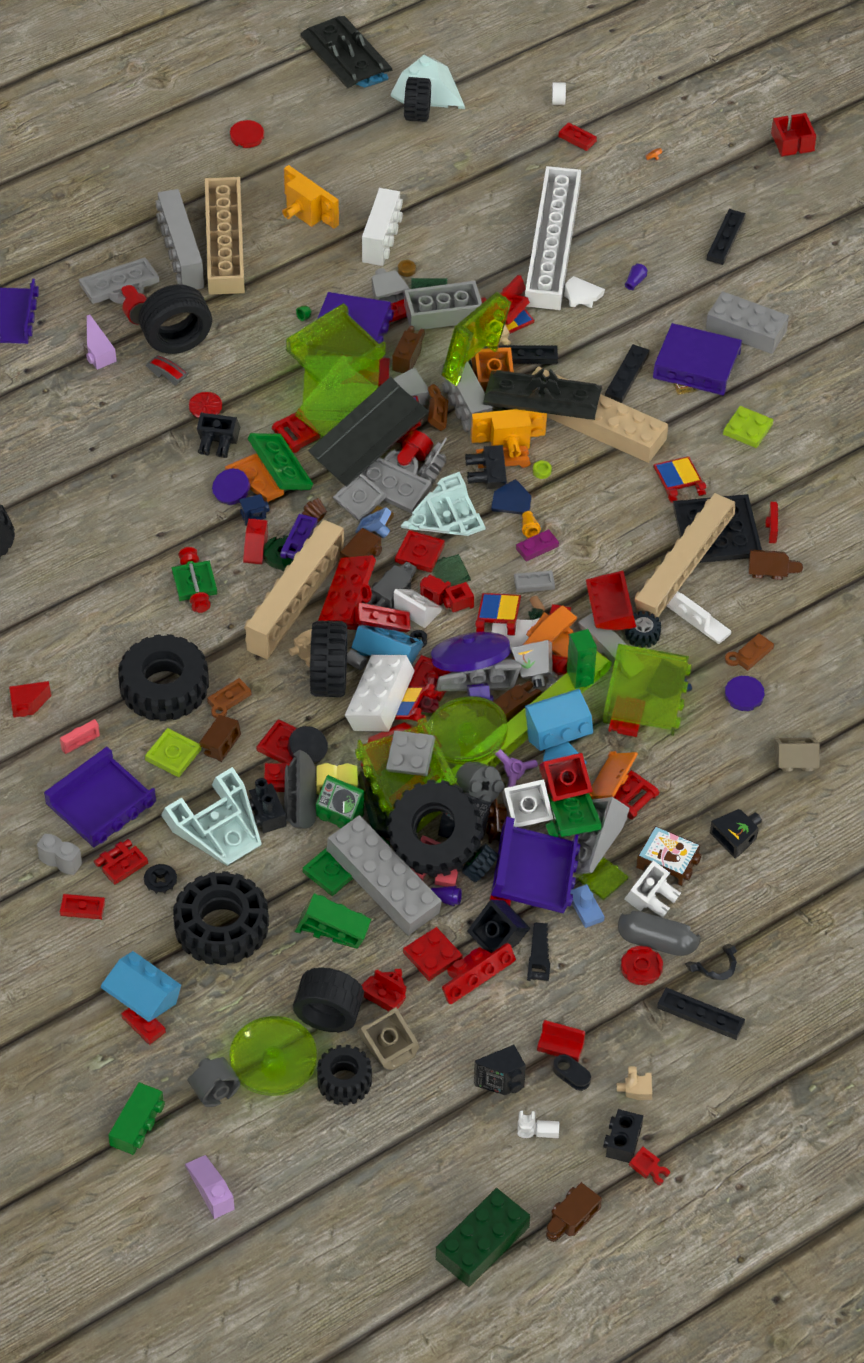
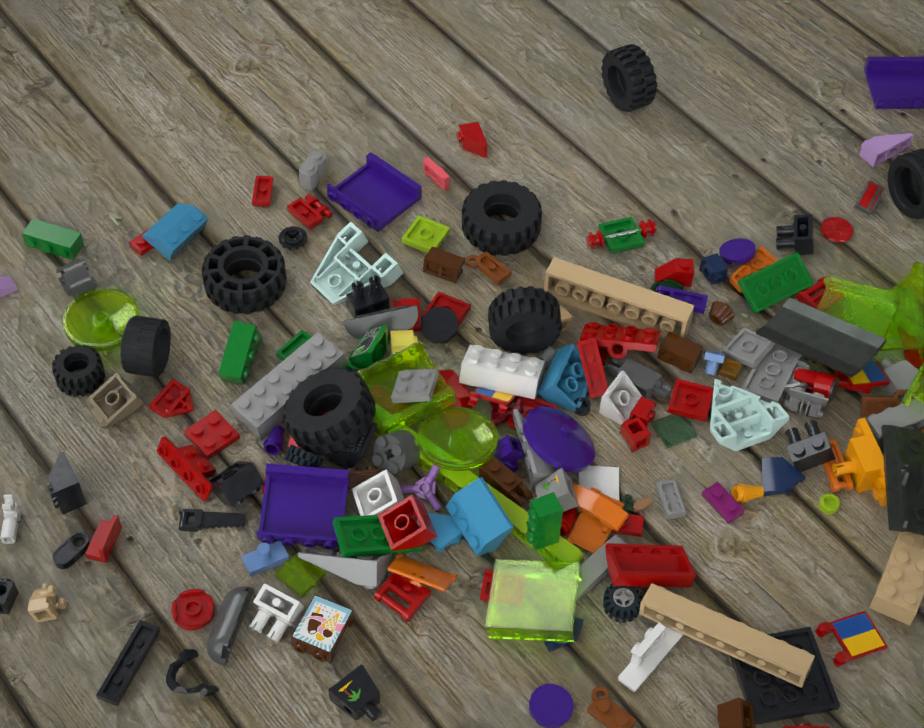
camera: 85 degrees right, 0 degrees up
flag [475,593,521,635] -> none

